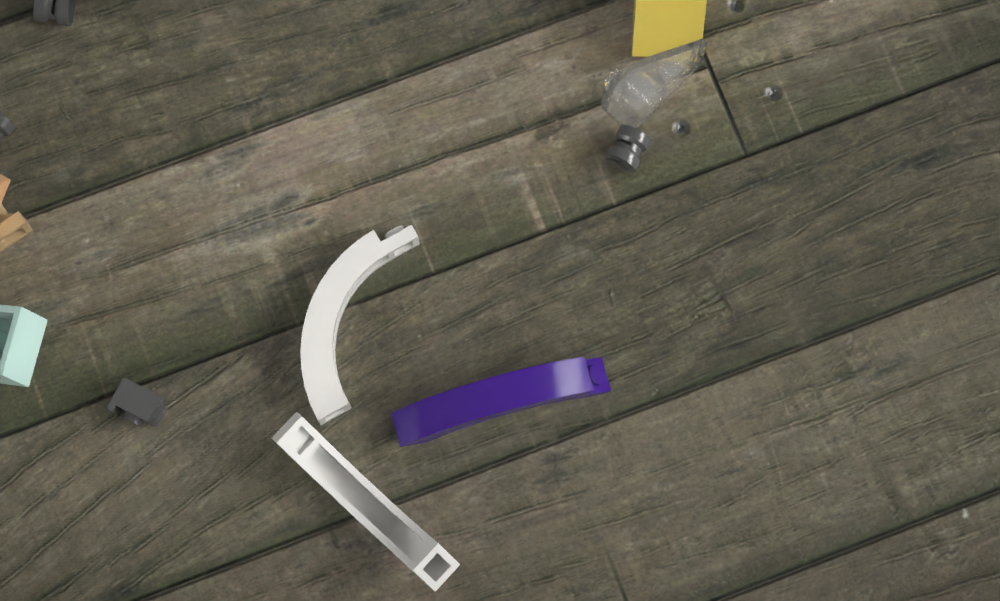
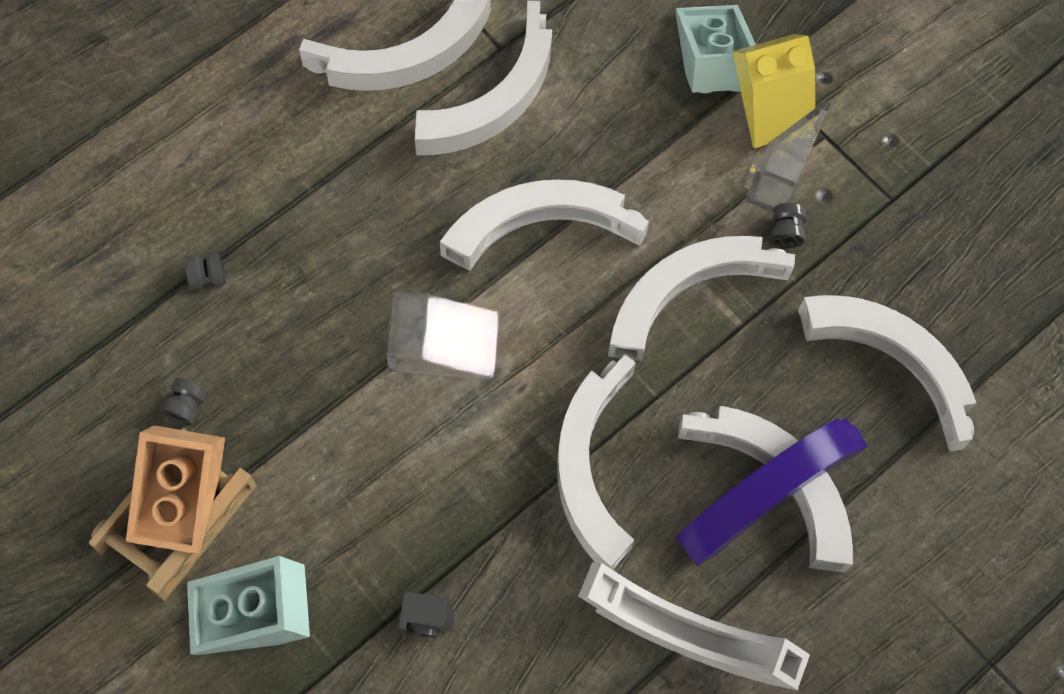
camera: 25 degrees left, 10 degrees down
none -> clear slope [387,292,499,379]
none -> white arch [440,179,649,271]
none -> white arch [608,236,795,361]
none -> white arch [678,406,853,573]
none -> white arch [798,295,976,452]

